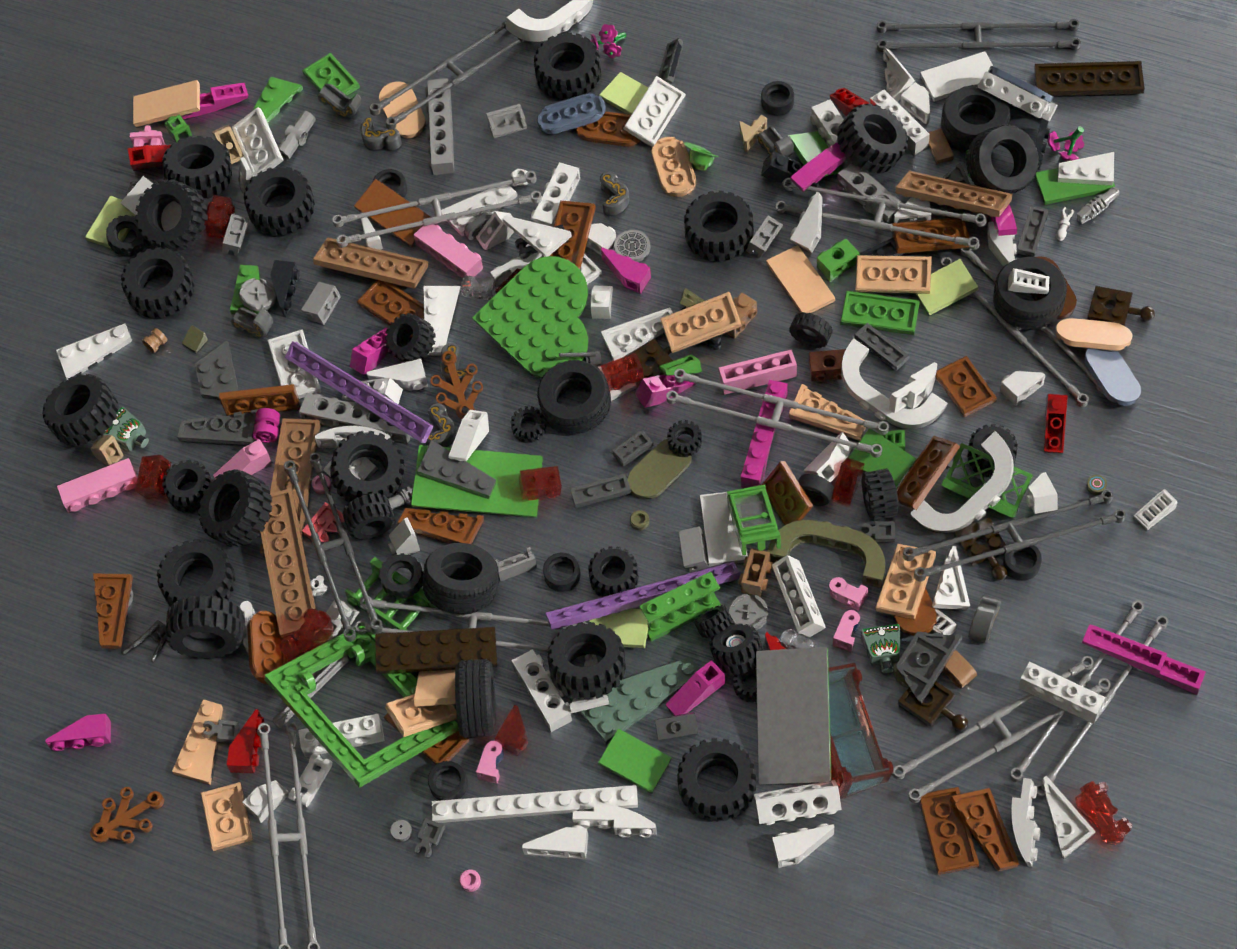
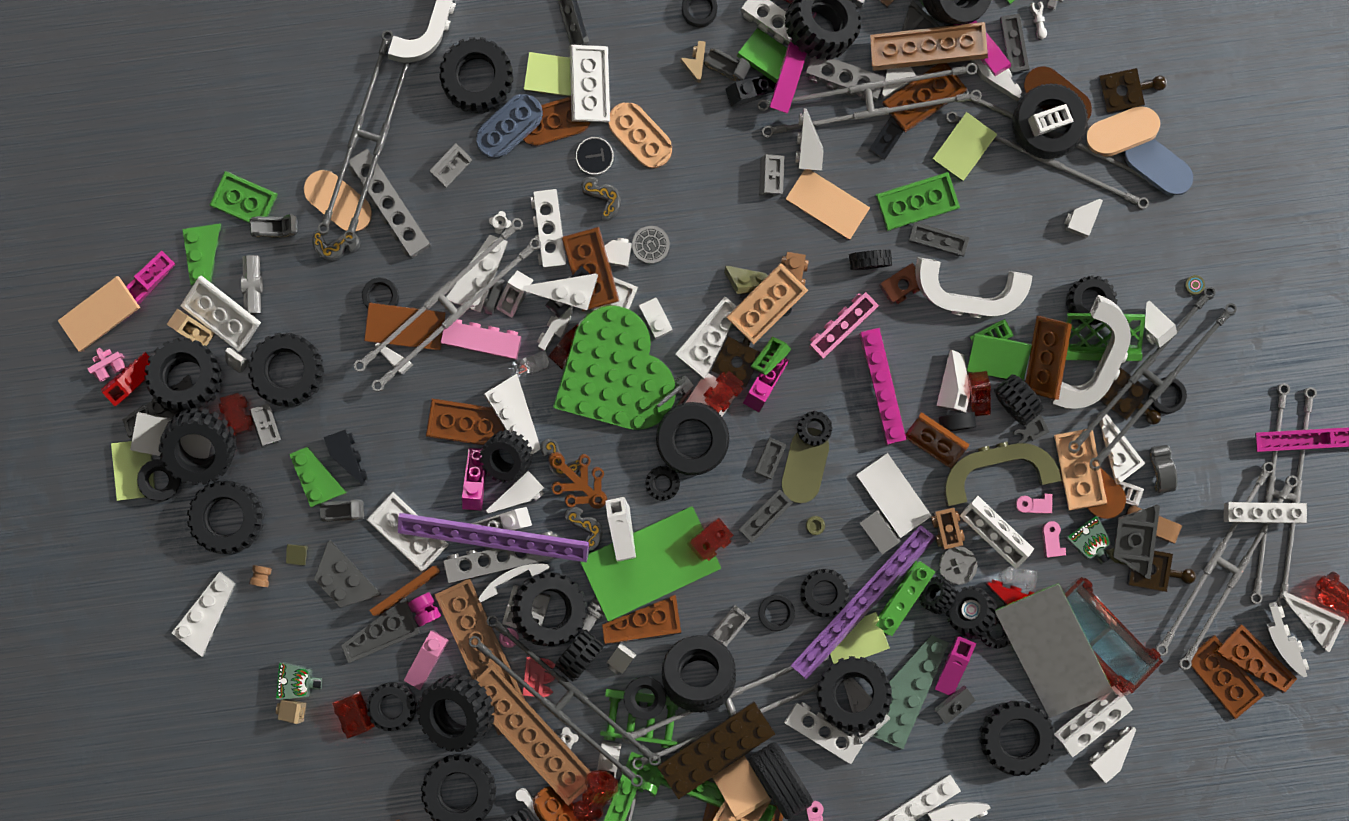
camera: 35 degrees left, 25 degrees up
black tyre [42,374,118,446] -> none
bright pink brick [57,458,140,513] -> none
bright green window [165,114,193,143] -> none
light grey tile [239,278,276,311] -> none
light grey hinge [301,282,341,325] -> none
medium nougat plate [313,237,428,289] -> none
dark grey wing [417,440,496,499] -> none
clear red slope [495,705,528,756] -> none
dark pink plant [590,24,626,58] -> none
bright green tile [598,728,672,794] -> none
dark pink slope [601,247,651,294] -> none
light grey bar [666,369,889,458] -> none
bright green piece [684,142,719,171] -> none
black tyre [684,190,754,261] -> none
bright green door [727,485,781,556] -> none
light nougat wing [789,384,866,441] -> none
bright green brick [817,238,860,282] -> none
light nougat tile [855,255,932,294] -> none
white slope [889,362,937,413] -> none
dark orange tile [935,356,997,417] -> none
red slope [1044,394,1068,453] -> none
white slope [1133,489,1178,530] -> none
none -> black tile [576,137,614,175]

